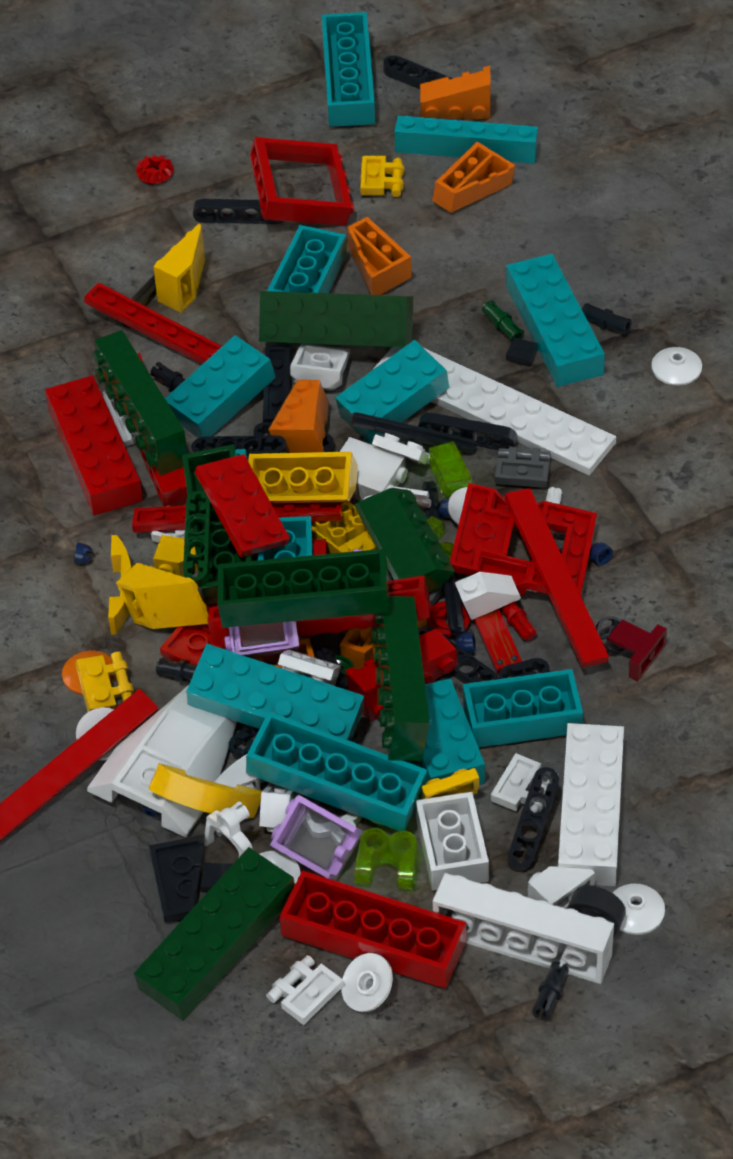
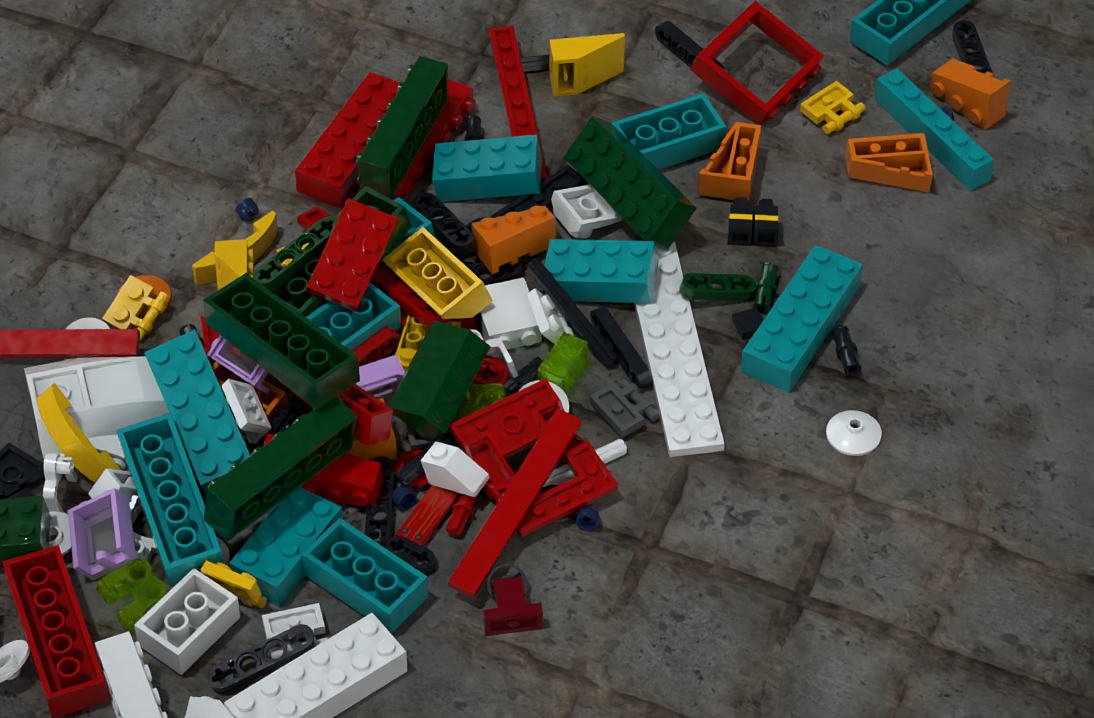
camera: 45 degrees right, 0 degrees up
none -> dark green beam [679,273,756,301]
none -> black hips [727,197,779,247]

